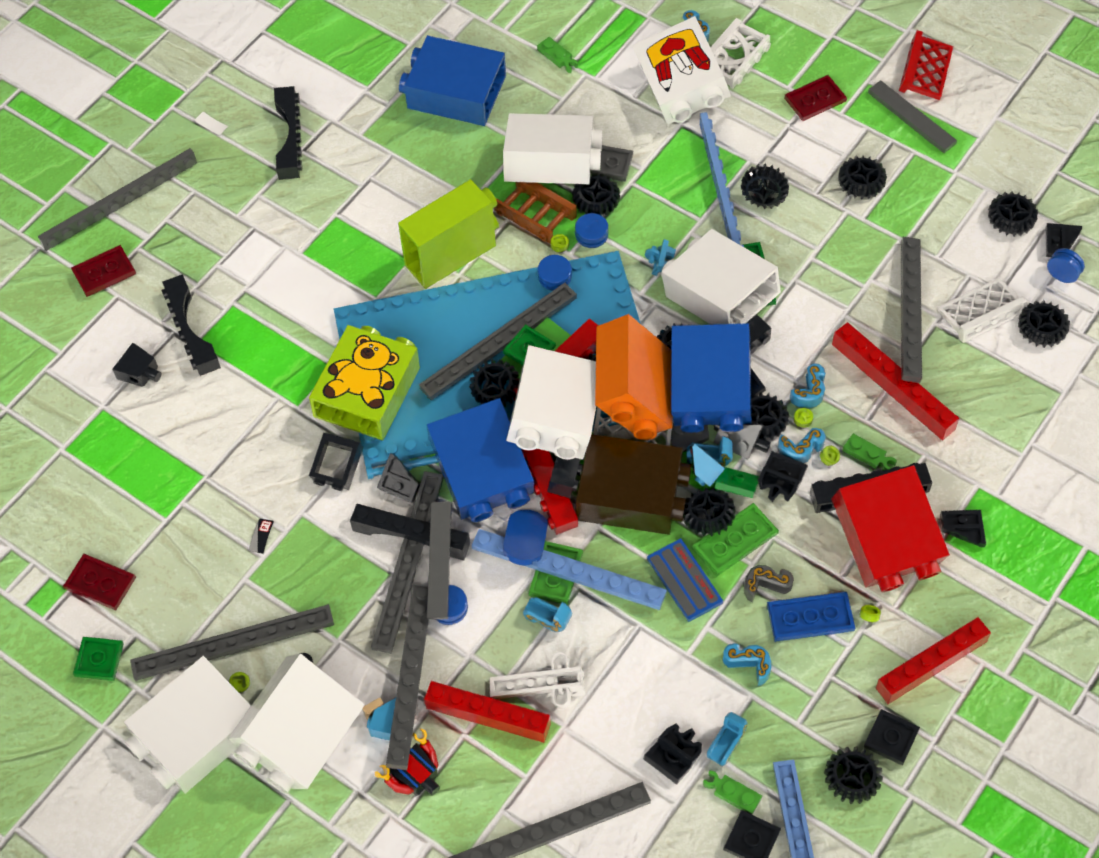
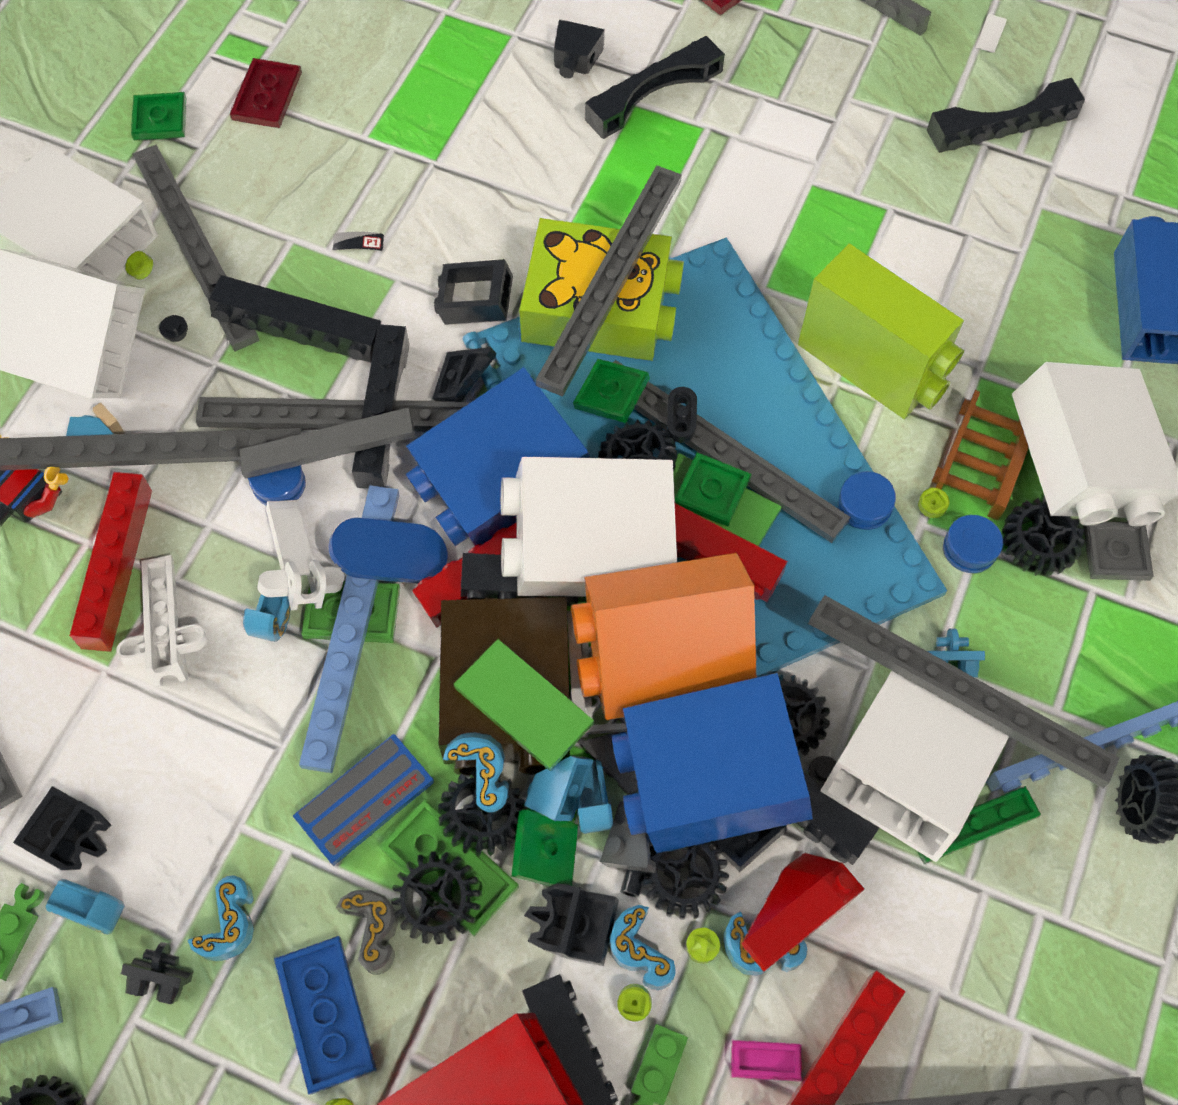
camera: 75 degrees right, 5 degrees up
none -> black hips [121,942,193,1004]
none -> black brick [209,275,381,363]
none -> white piece [257,500,344,610]
none -> black gear [391,851,482,945]
none -> dark azure animal [443,732,509,812]
none -> bright green tile [454,639,594,771]
none -> dark grey plate [536,165,682,397]
none -> green plate [573,359,650,423]
none -> black plate [667,387,697,443]
none -> dark pink tile [731,1040,802,1082]
none -> red wedge [741,853,865,972]
none -> dark grey plate [808,595,1119,789]

